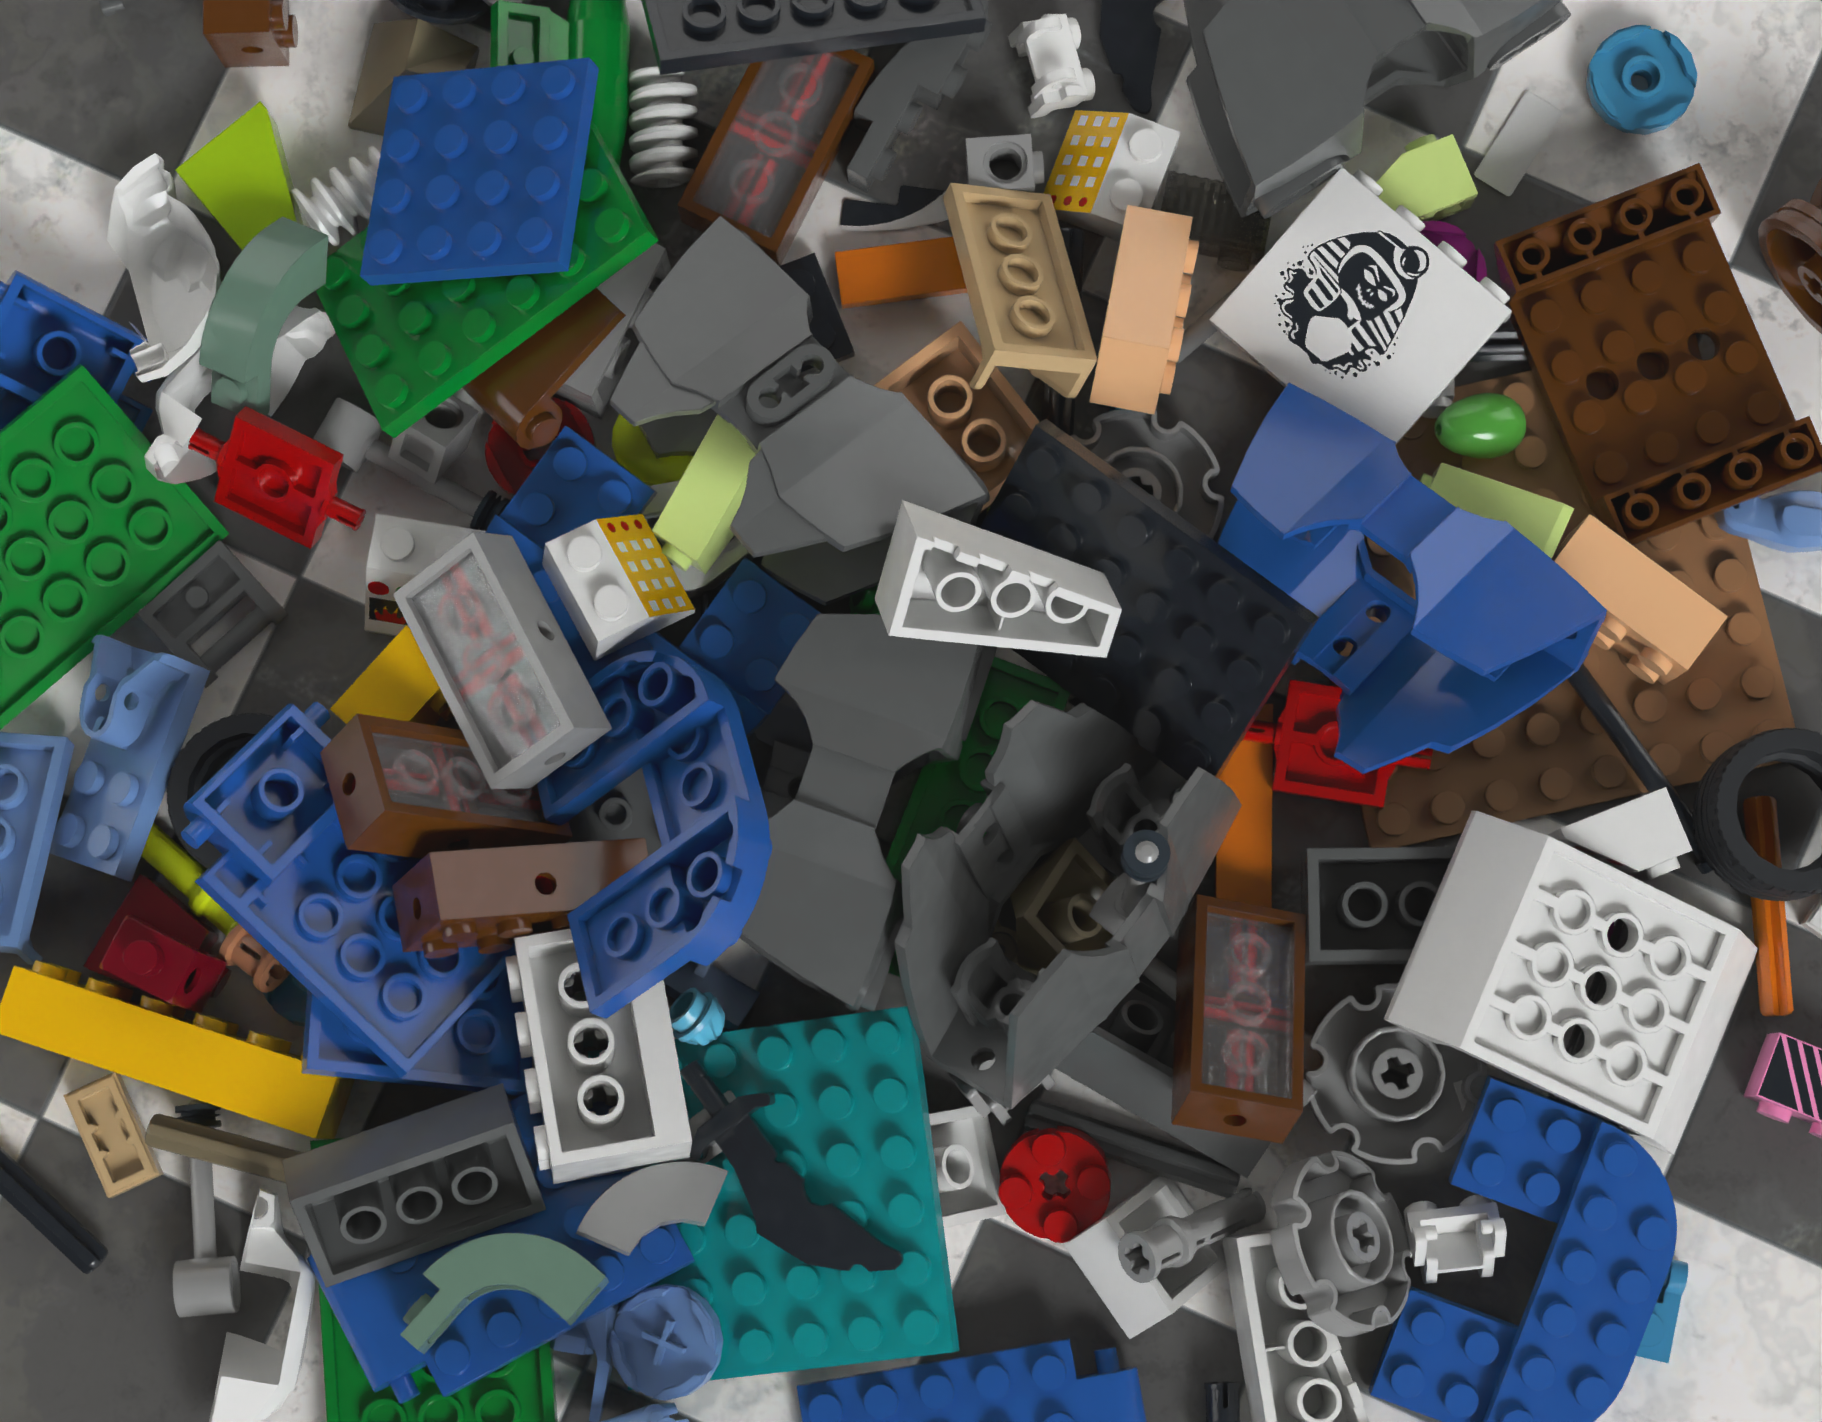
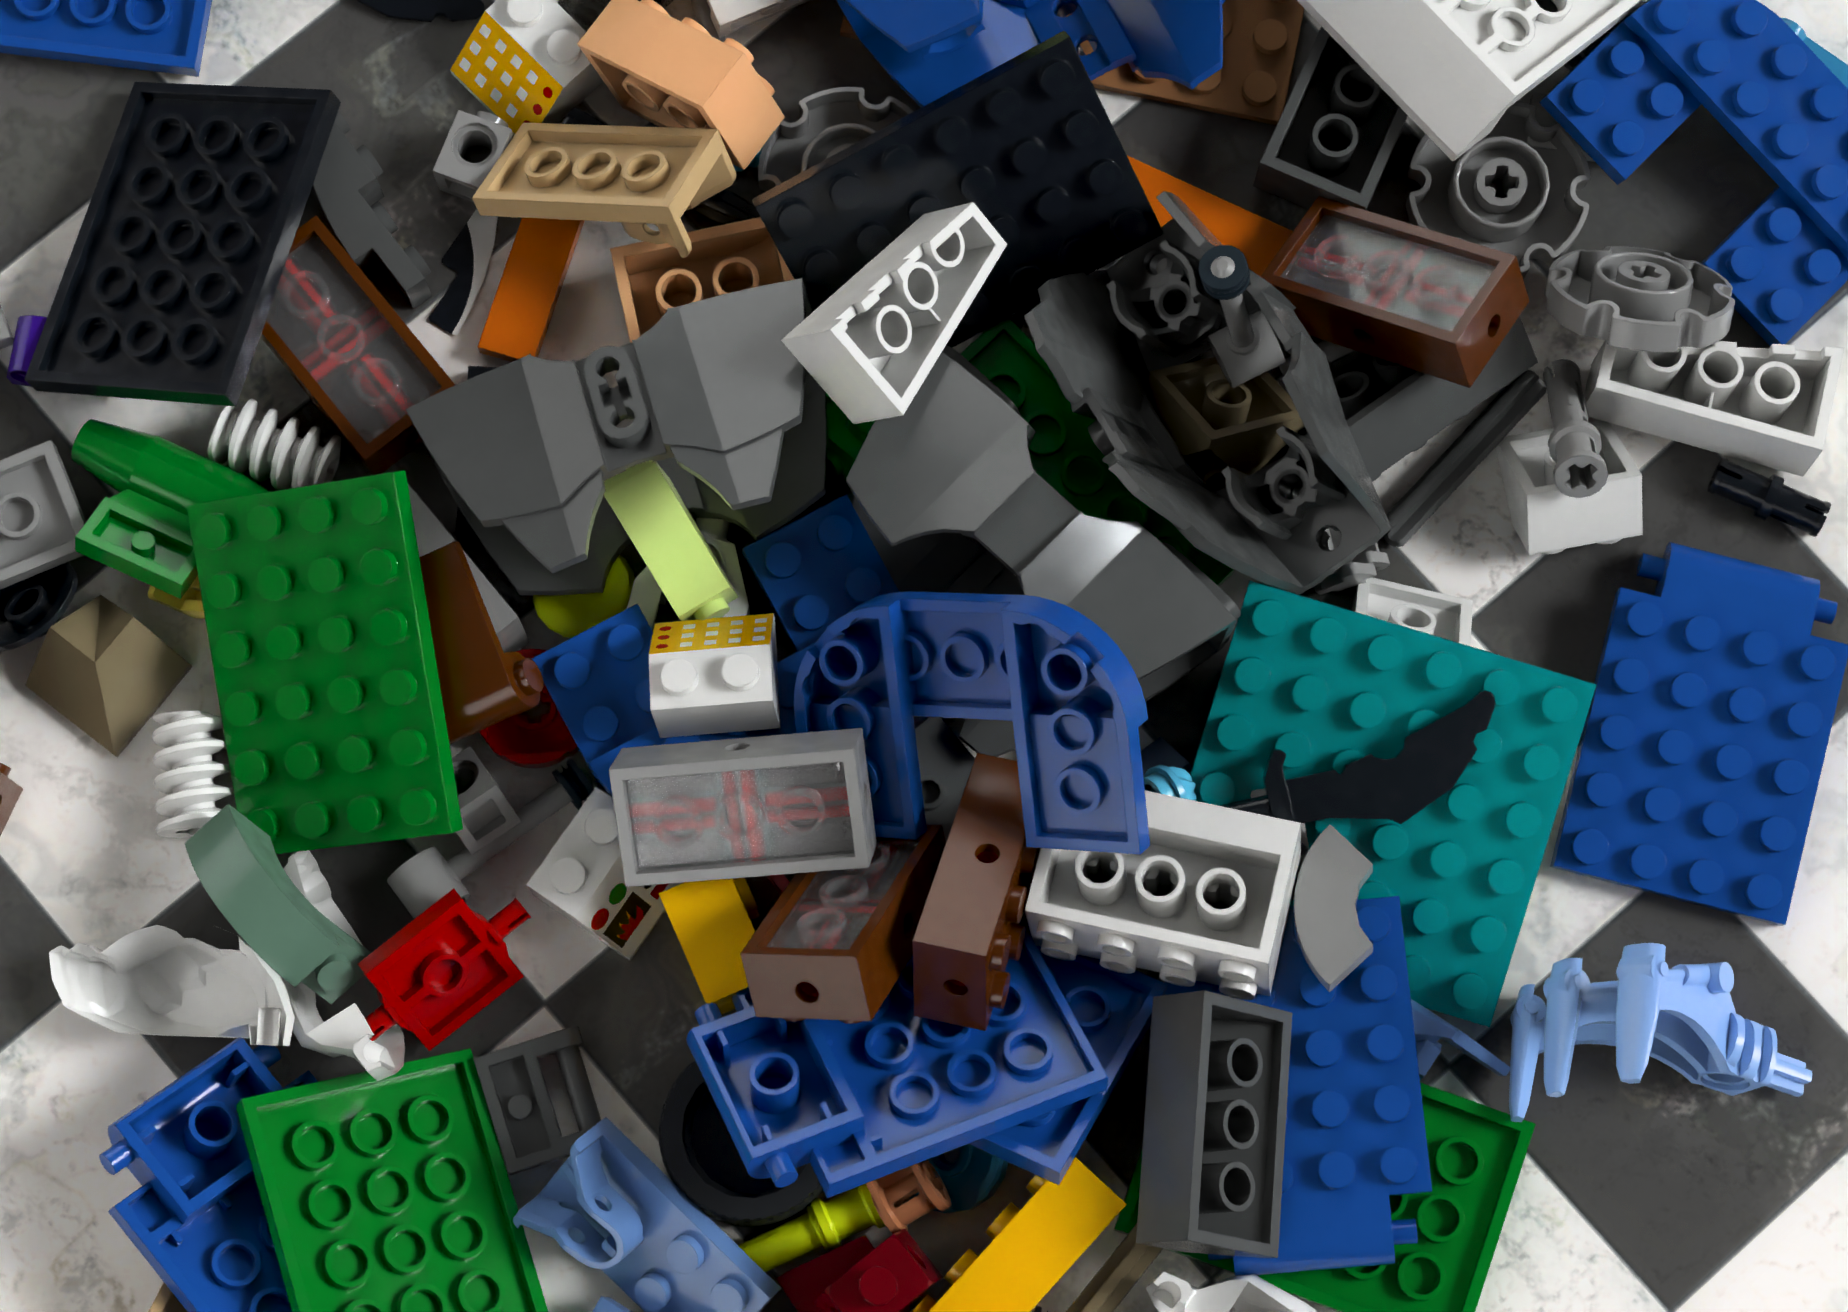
camera: 70 degrees left, 5 degrees down
lime slope [175,101,303,251] -> none
blue plate [360,57,599,286] -> none
sand green arch [400,1233,609,1354] -> none
medium blue tile [609,1283,723,1401] -> none
red plate [998,1126,1111,1243] -> none
white piece [1008,13,1095,118] -> none
red plate [1242,679,1433,809] -> none
white piece [1404,1195,1507,1284] -> none

